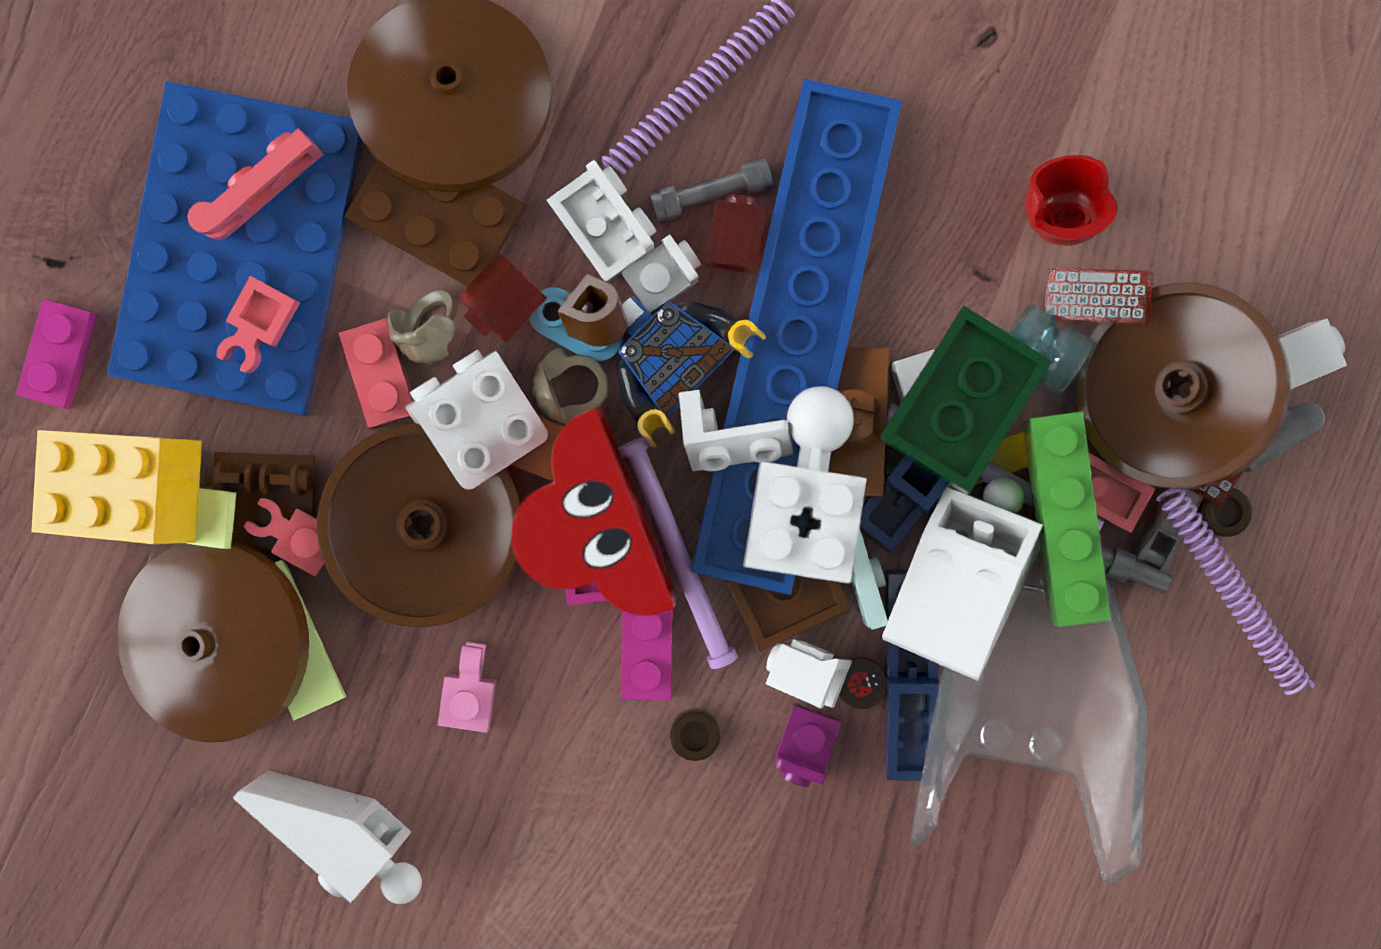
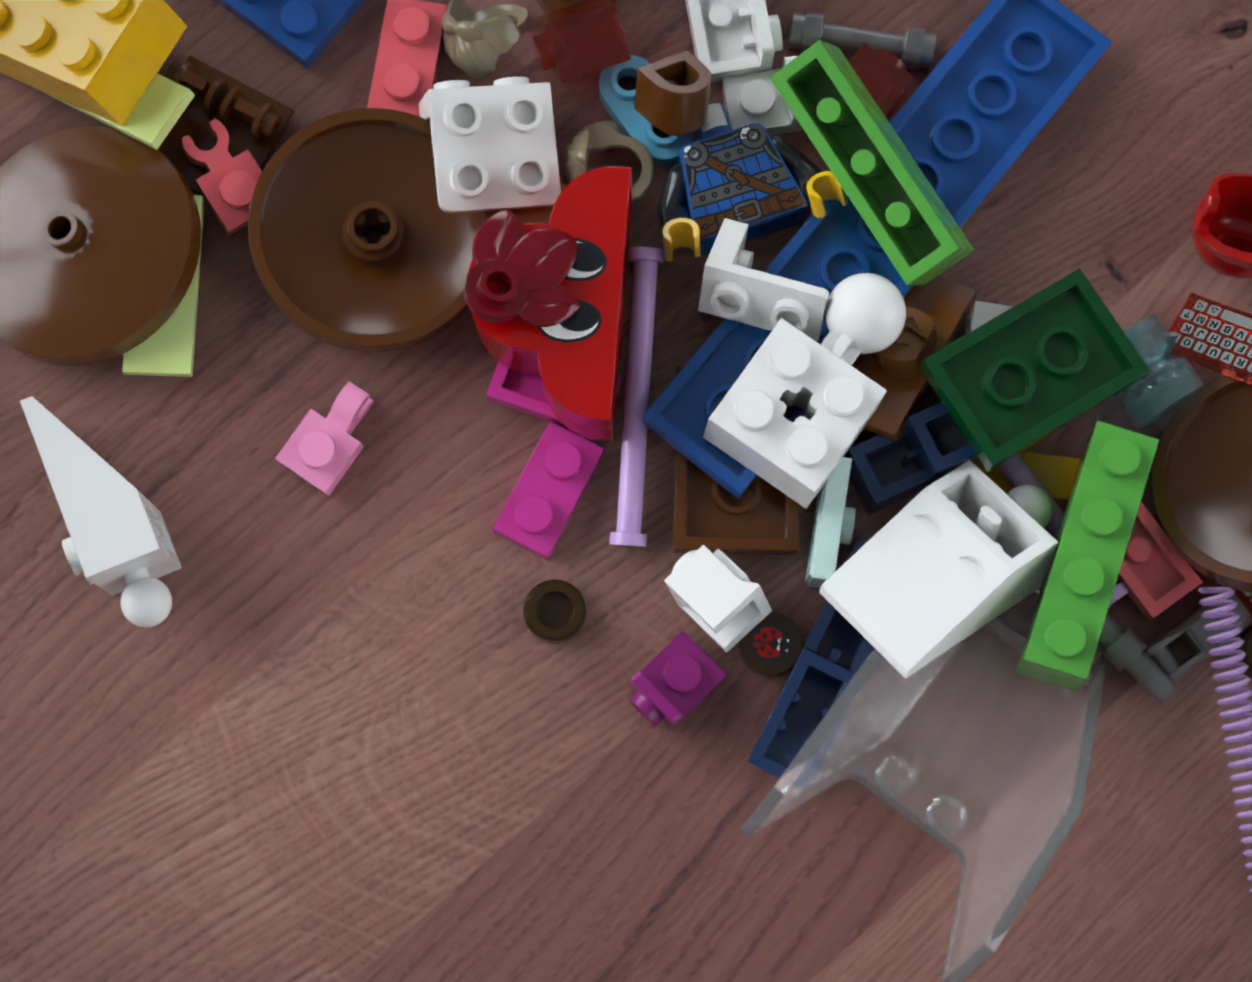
camera: 20 degrees right, 10 degrees down
none -> dark red plate [464,210,580,327]
none -> bright green brick [769,40,974,286]

